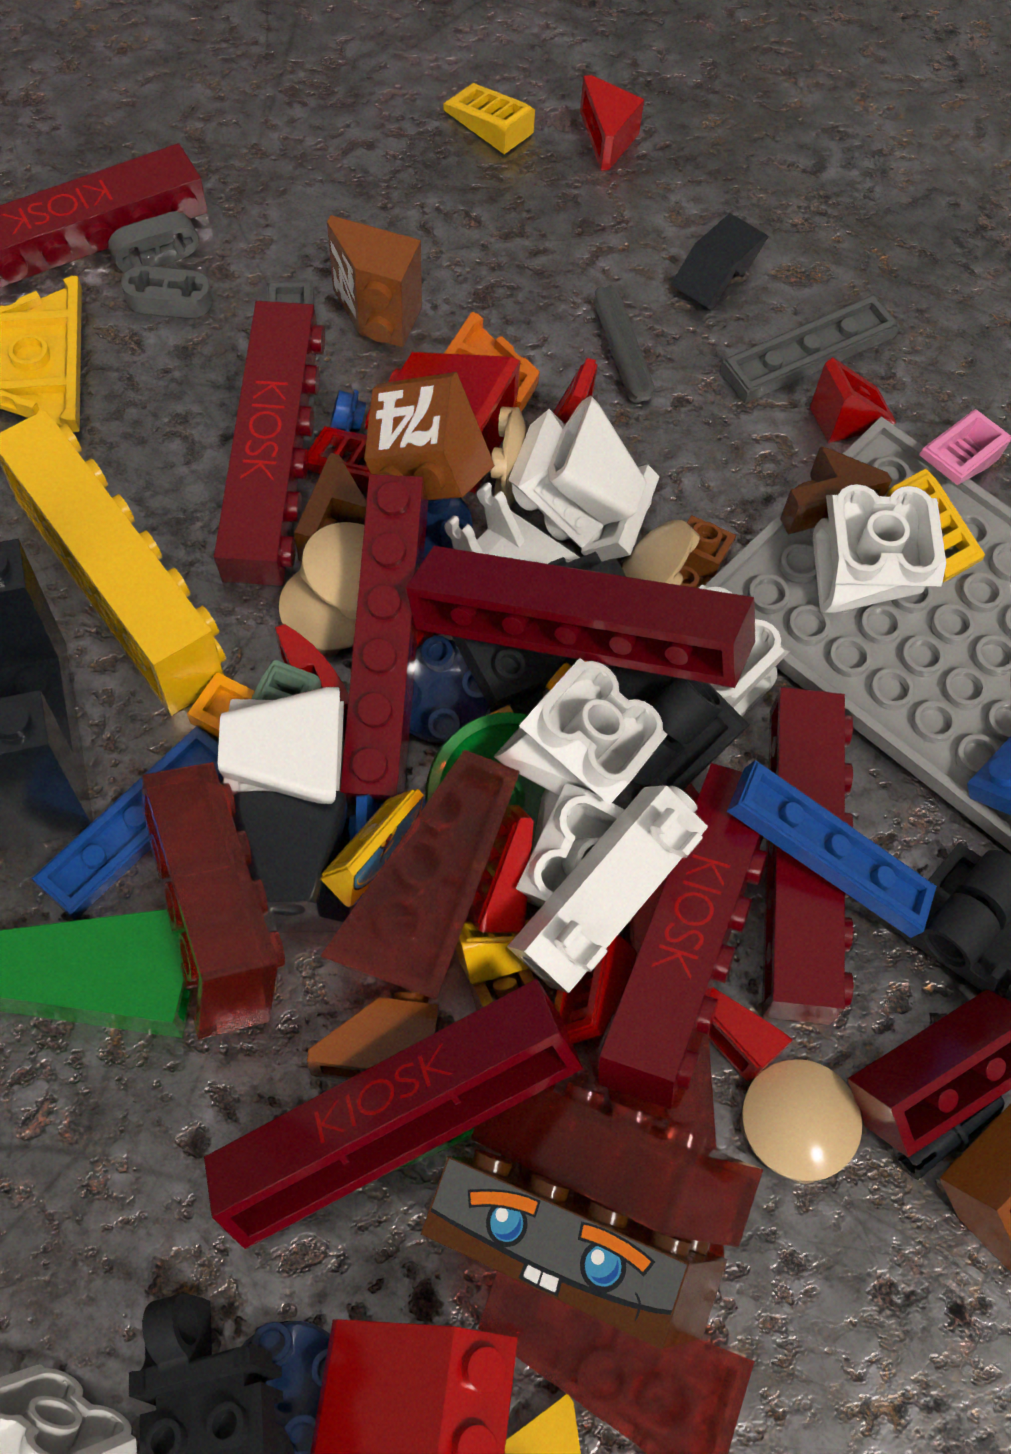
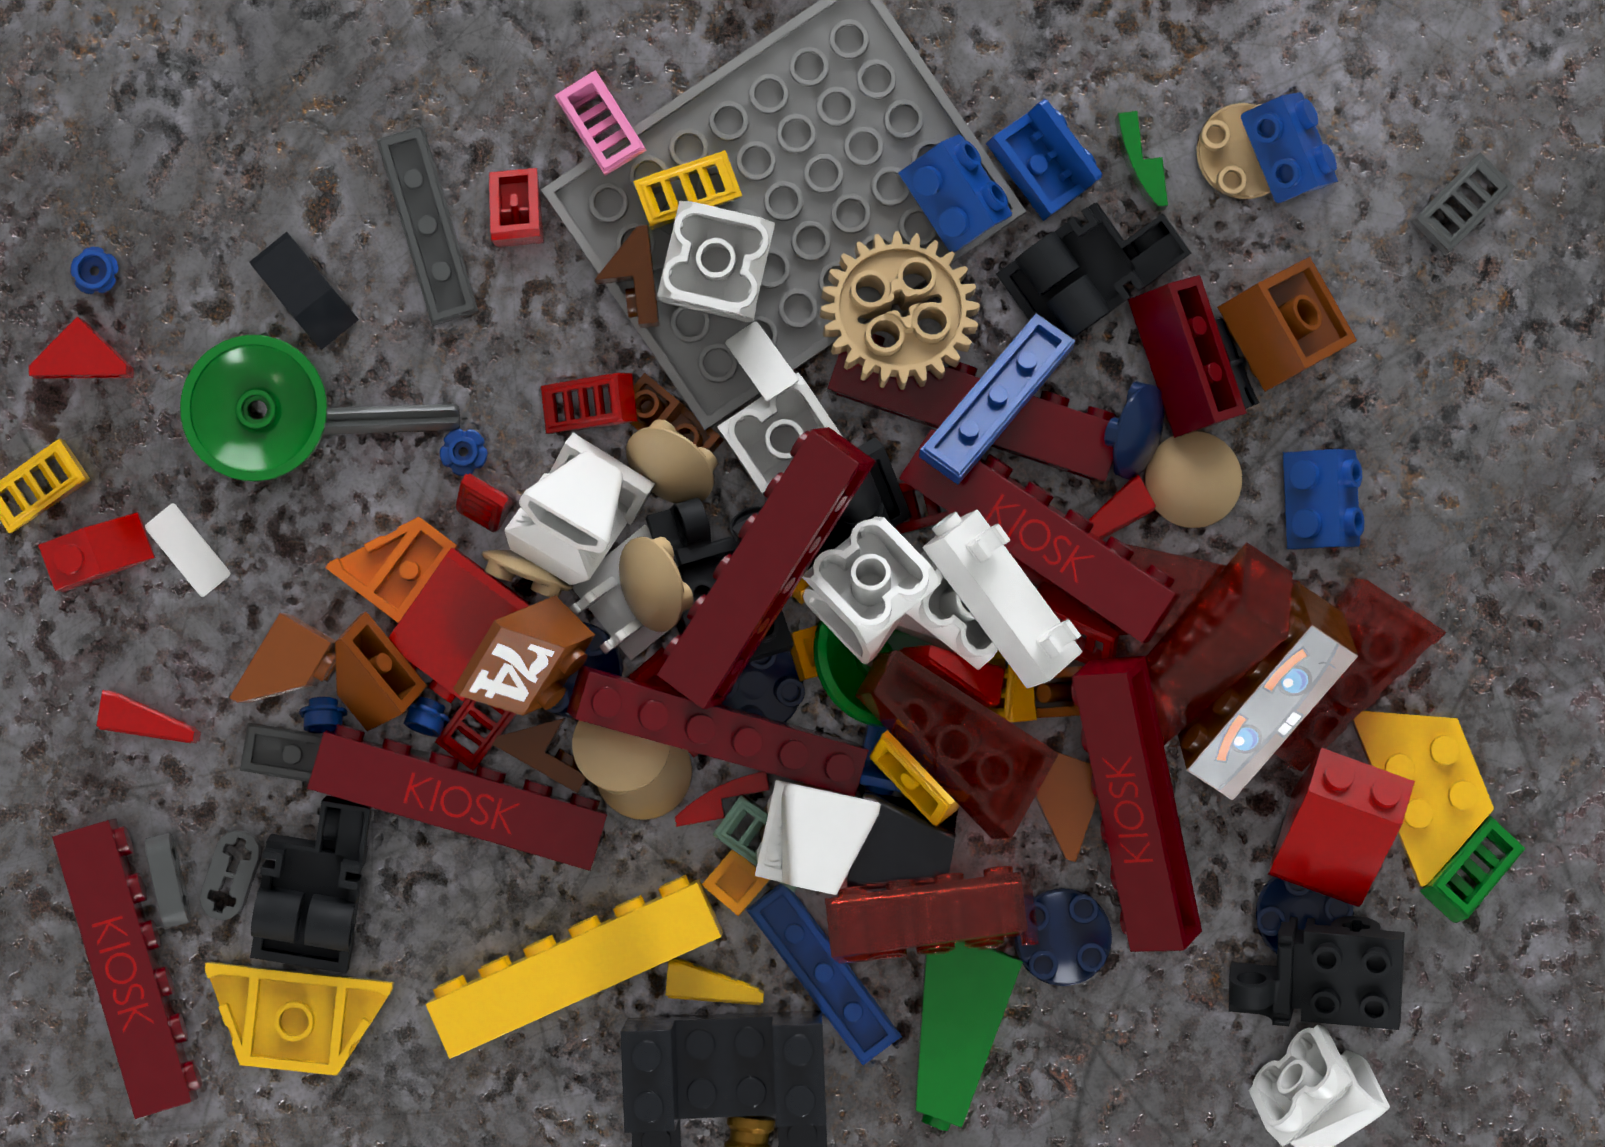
camera: 70 degrees left, 25 degrees up
none -> red slope [38,512,156,592]
none -> blue plate [70,247,119,294]
none -> red slope [96,690,201,744]
none -> white sticker [145,503,231,597]
none -> green dish [180,335,328,482]
none -> black plate [250,795,372,973]
none -> blue plate [299,697,347,734]
none -> dark orange slope [335,611,427,732]
none -> blue plate [440,428,488,476]
none -> red slope [541,373,638,434]
none -> tan dish [619,537,693,632]
none -> yellow slope [665,957,764,1005]
none -> white sticker [725,321,799,401]
none -> tan gear [820,231,980,390]
none -> dark blue dish [1014,888,1112,986]
none -> dark blue dish [1104,381,1164,480]
none -> blue bracket [1283,449,1364,550]

